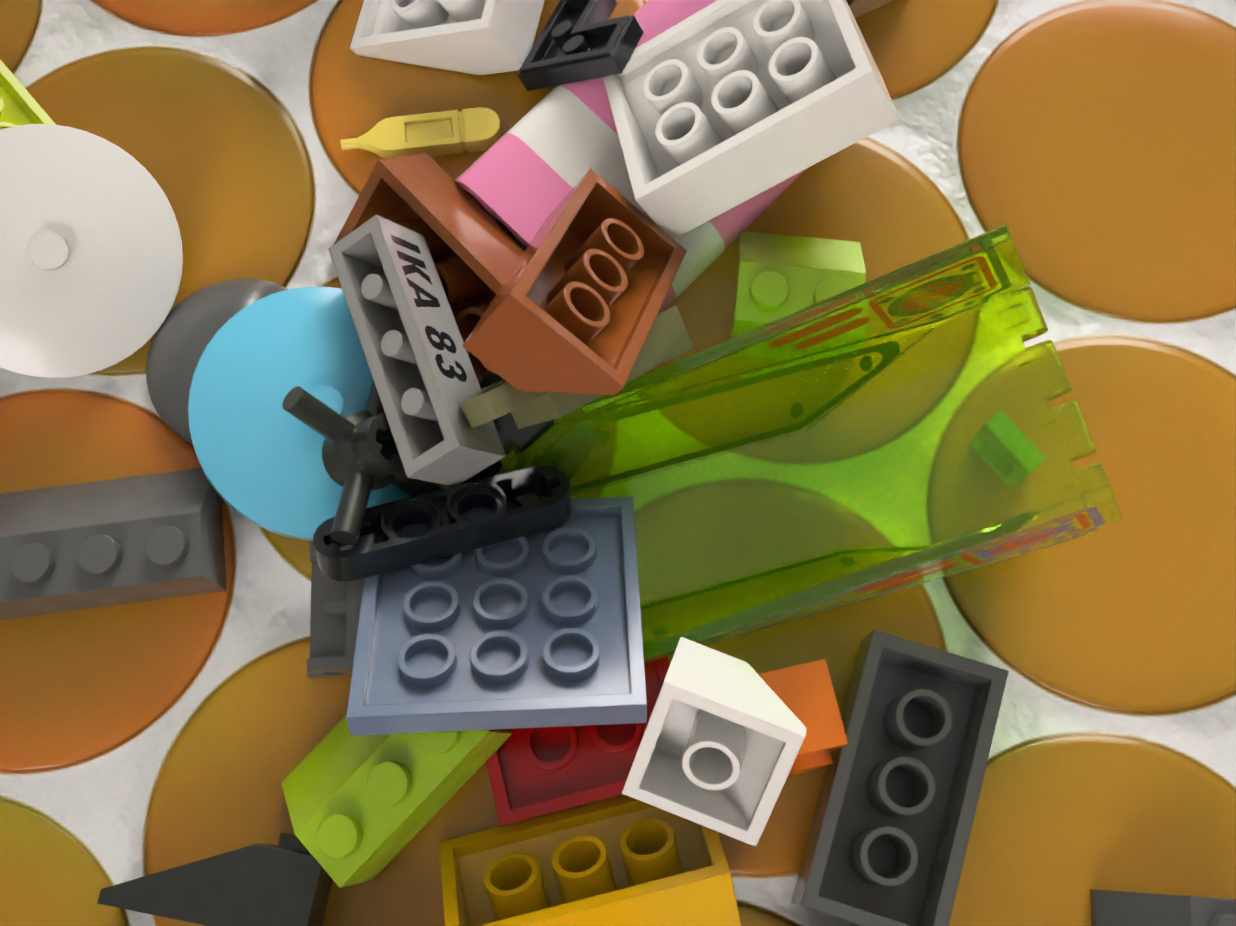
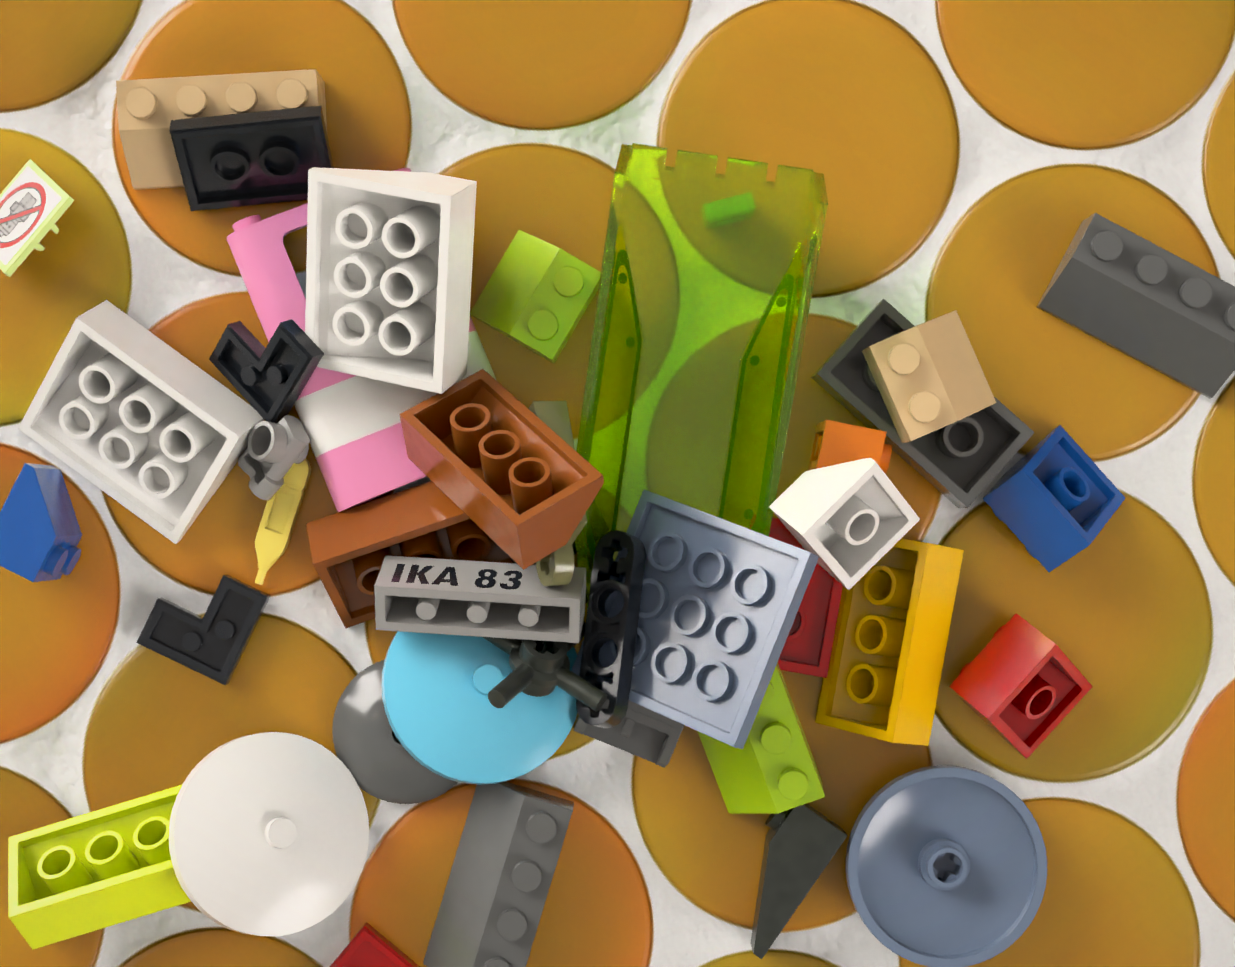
camera: 70 degrees left, 15 degrees up
none -> black tile [136,575,270,685]
none -> light grey plate [238,415,310,500]
none -> tan slope [862,310,996,443]

